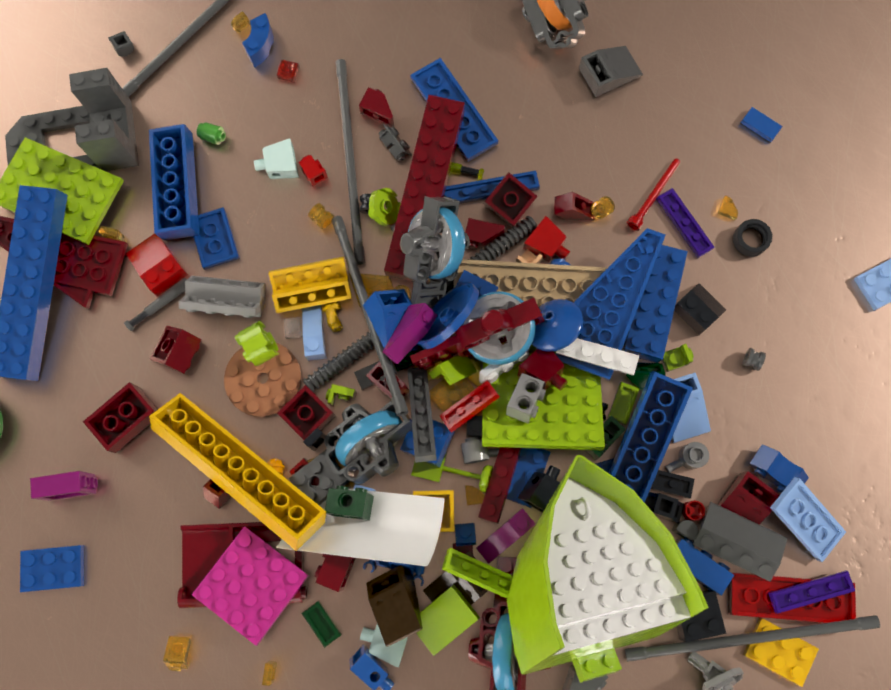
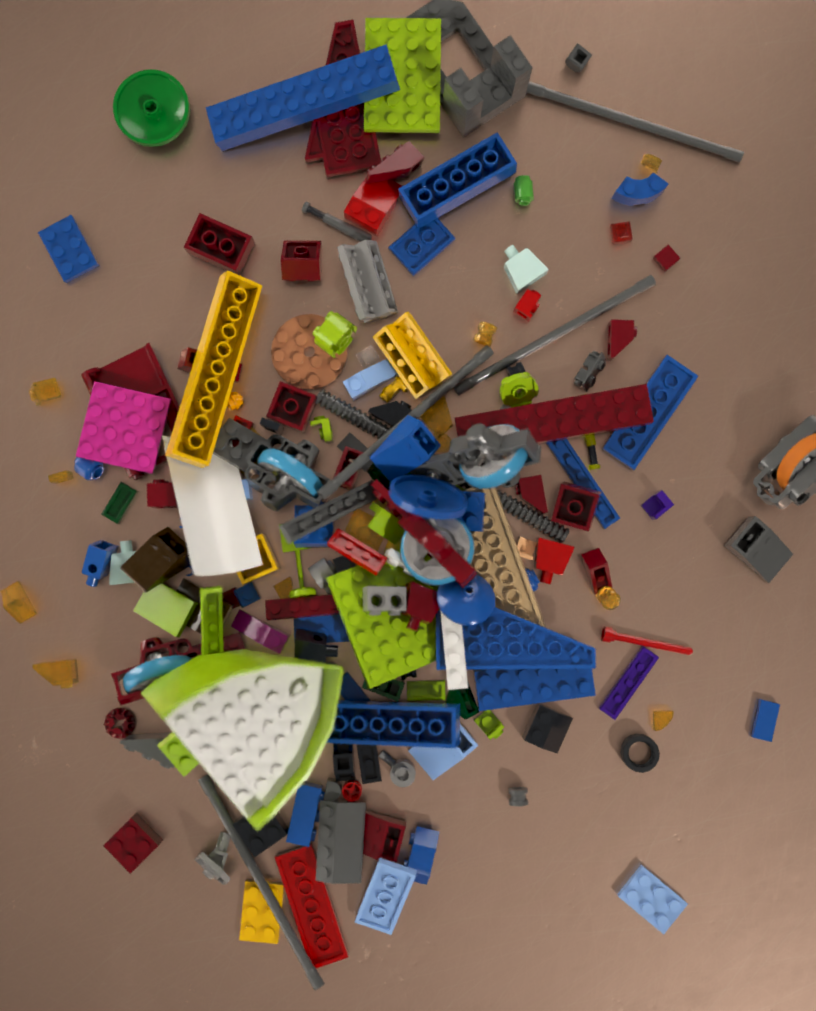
camera: 65 degrees right, 10 degrees up
magenta window [30,471,98,501] -> none
clear yellow tile [98,226,125,241] -> none
dark green brick [325,486,374,521] -> none
magenta slope [382,303,437,364] -> none
dark purple tile [768,570,855,614] -> none
none -> blue head [74,457,104,481]
none -> dark red slope [365,141,424,184]
none -> black slope [368,401,412,427]
none -> dark purple panel [641,490,674,520]
none -> dark red tile [653,244,681,272]

